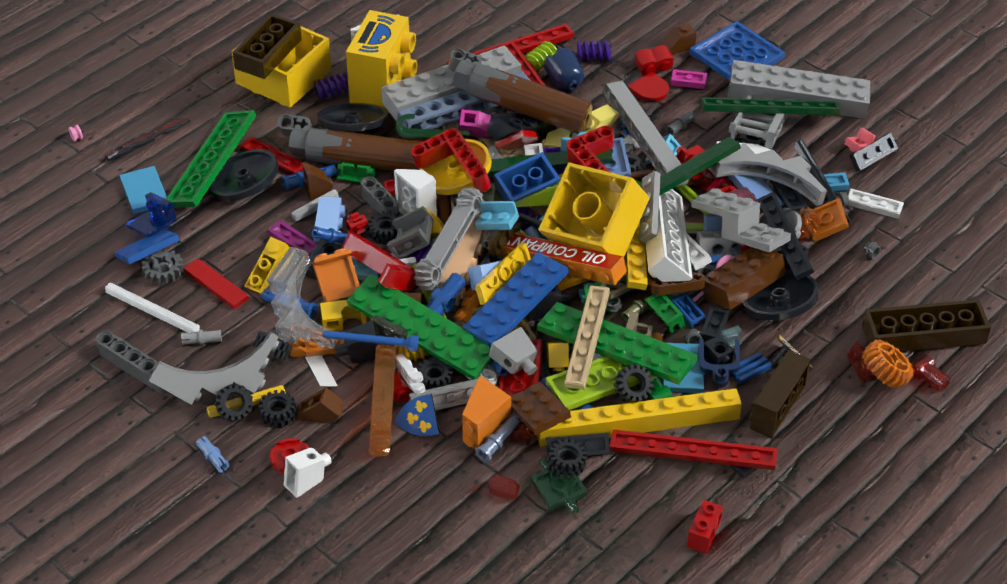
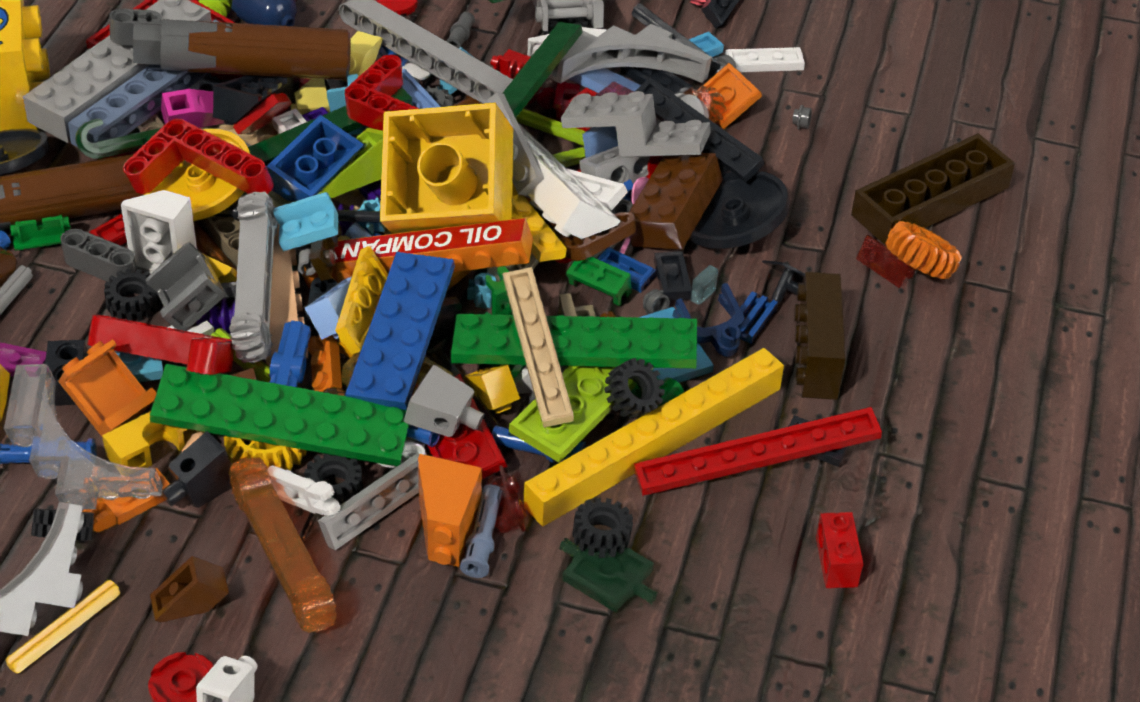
camera: 30 degrees left, 0 degrees up
black tyre [215,384,253,421] -> none
black tyre [259,390,297,428] -> none
white sticker [305,355,337,386] -> none
blue pin [312,226,347,244] -> none
light blue brick [314,197,345,244] -> none
blue piece [322,330,419,352] -> none
red gear [345,212,368,235] -> none
clear smoke plate [371,315,408,339] -> none
red cone [392,372,412,402] -> none
blue shield [394,394,440,436] -> none
clear red brick [487,474,520,500] -> none
reddish brown plate [511,382,571,435] -> none
black plate [546,432,610,458] -> none
olive pin [621,300,645,322] -> none
black brick [704,335,734,365] -> none
clear red piece [912,355,951,392] -> none

